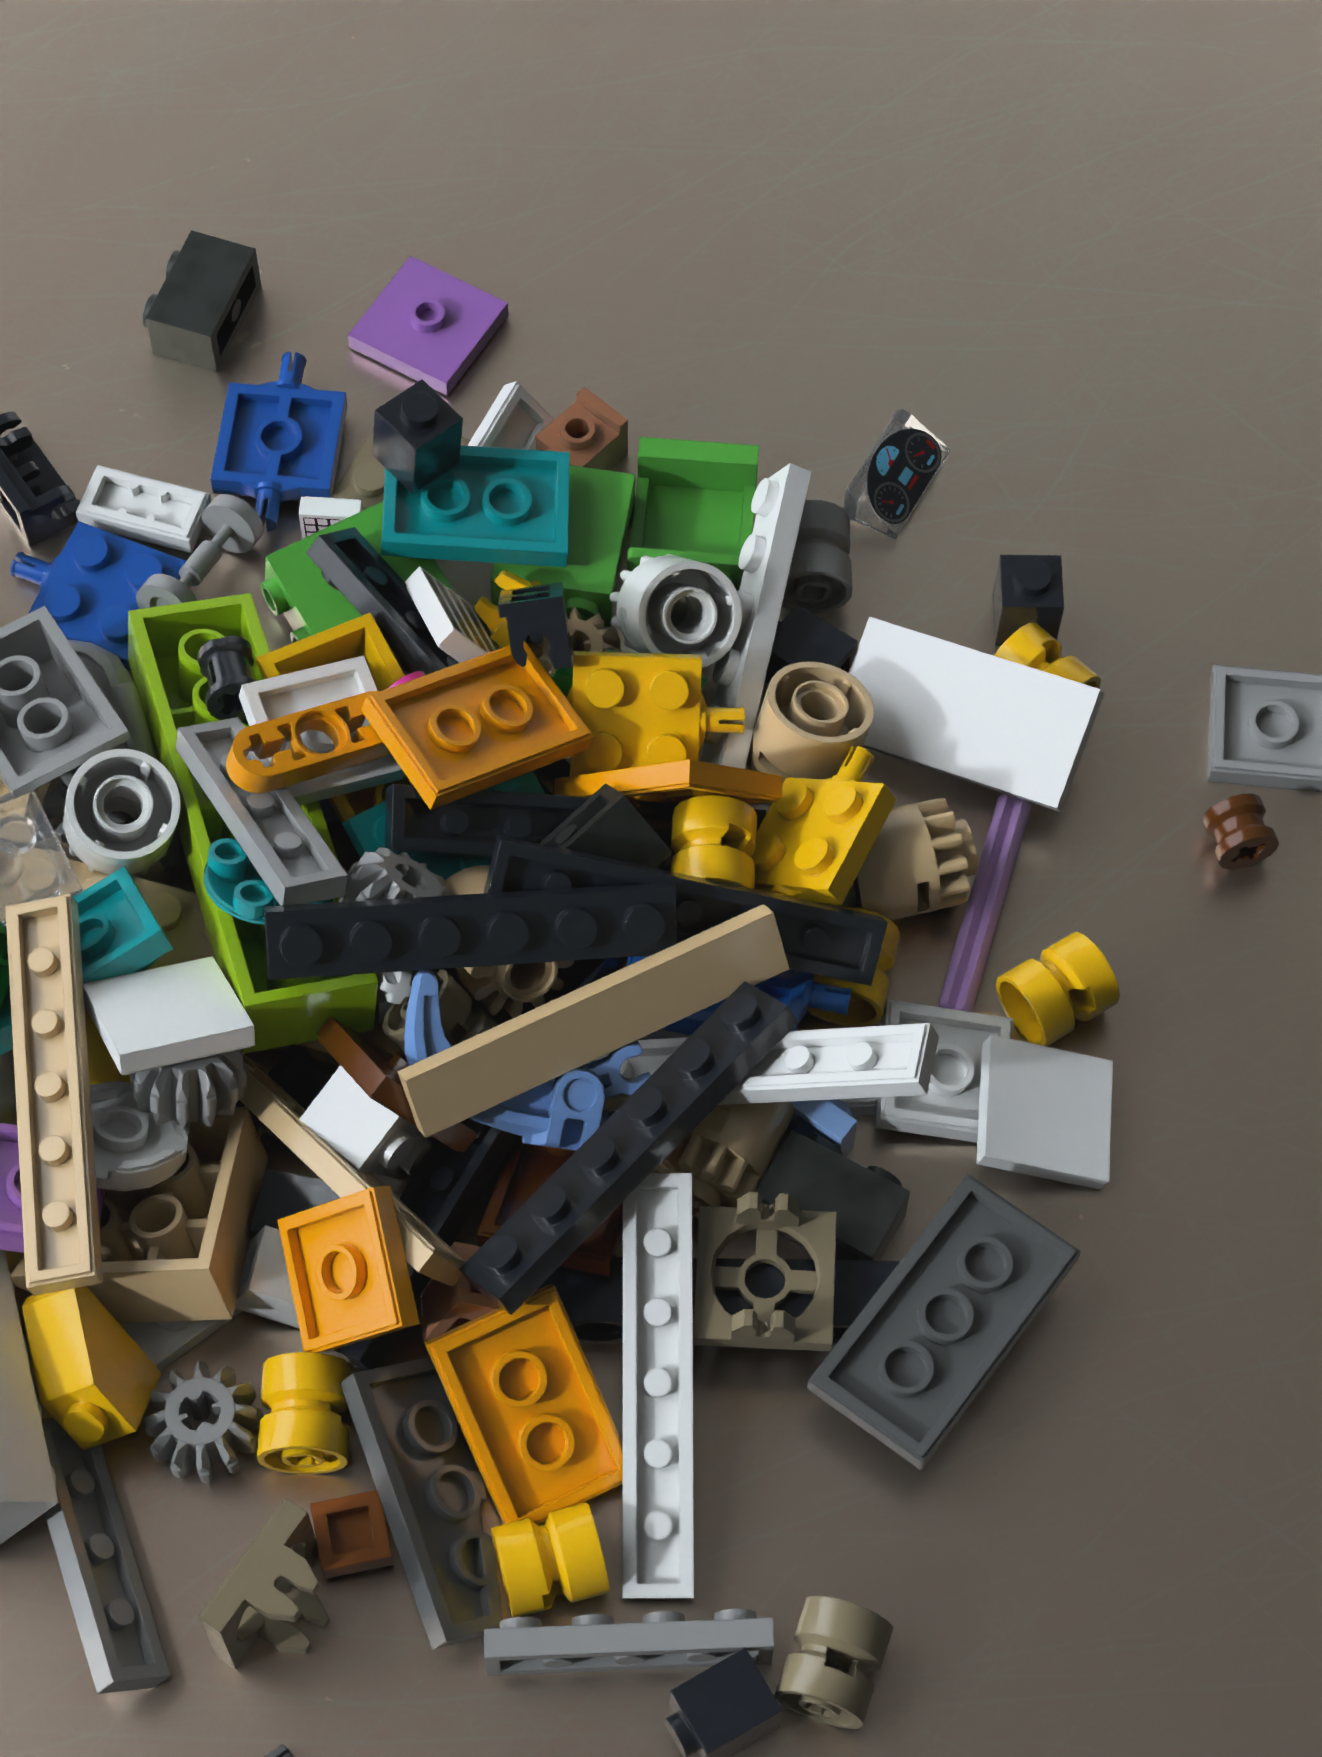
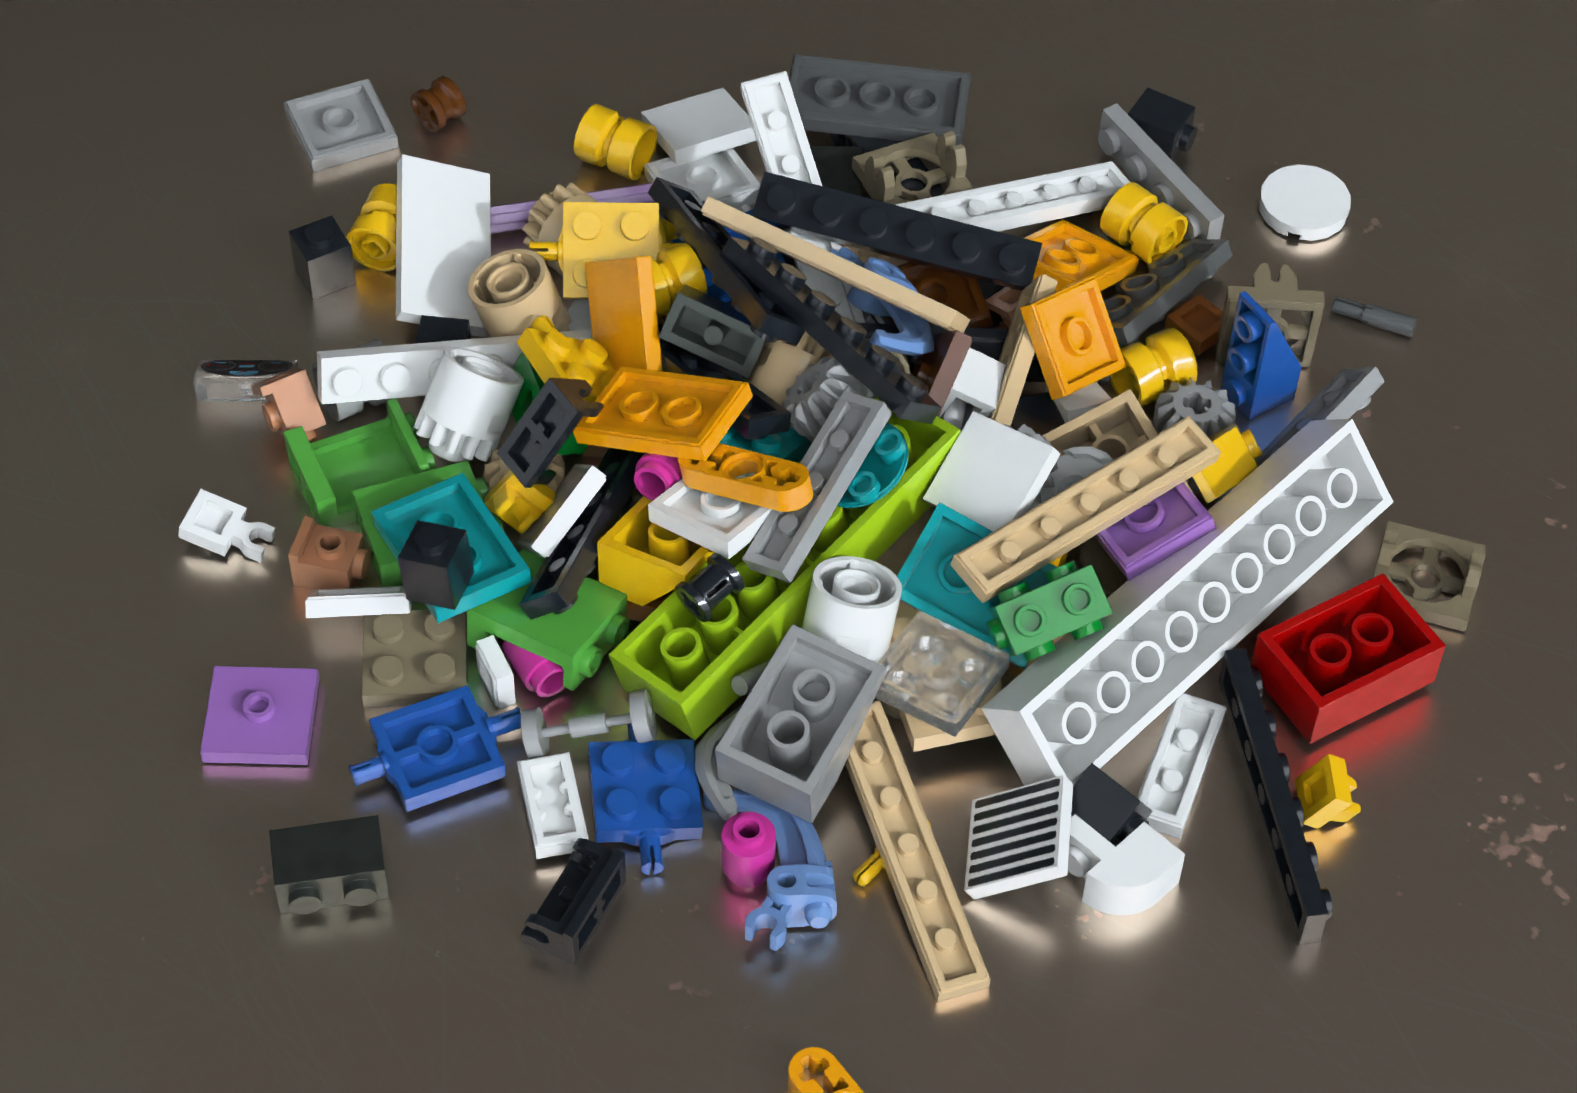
camera: 120 degrees left, 10 degrees down
dark tan wheel [774,1595,894,1729] -> none
none -> white plate [178,489,275,563]
none -> brick [251,368,326,440]
none -> blue slope [1220,291,1301,421]

